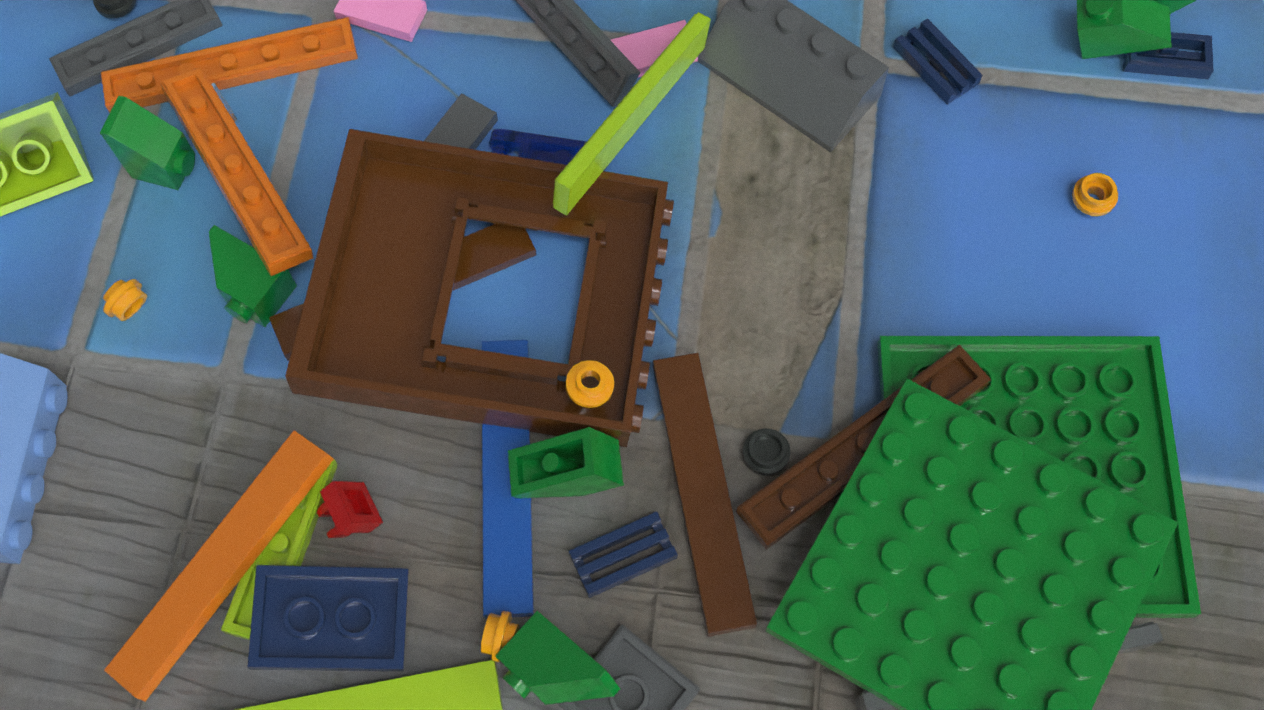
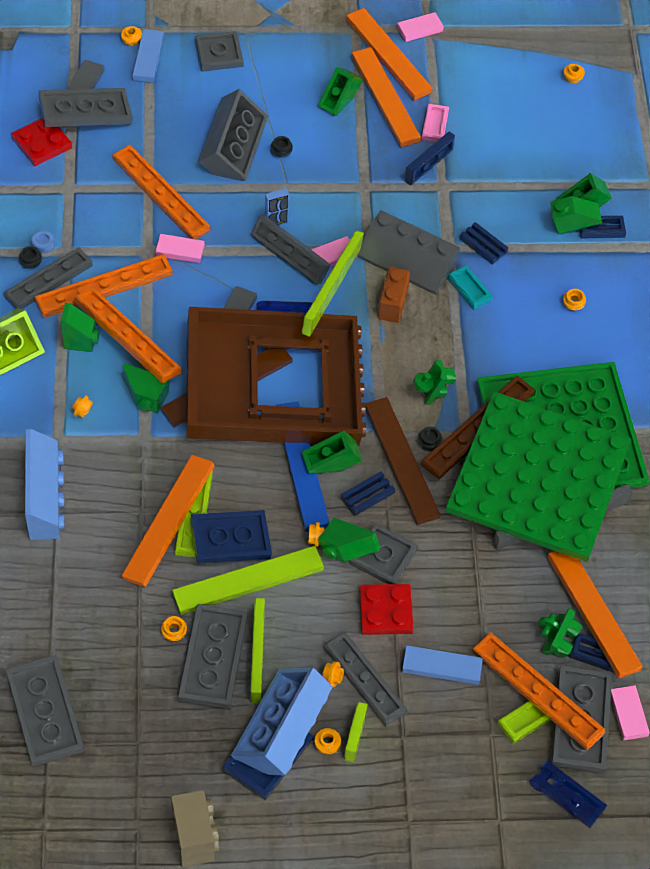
camera: 15 degrees left, 10 degrees down
red tile [317,481,383,538] -> none
light orange plate [566,360,614,408] -> none
none -> dark orange brick [377,267,411,323]
none -> green hips [413,360,456,405]
none -> teal tile [447,265,493,310]

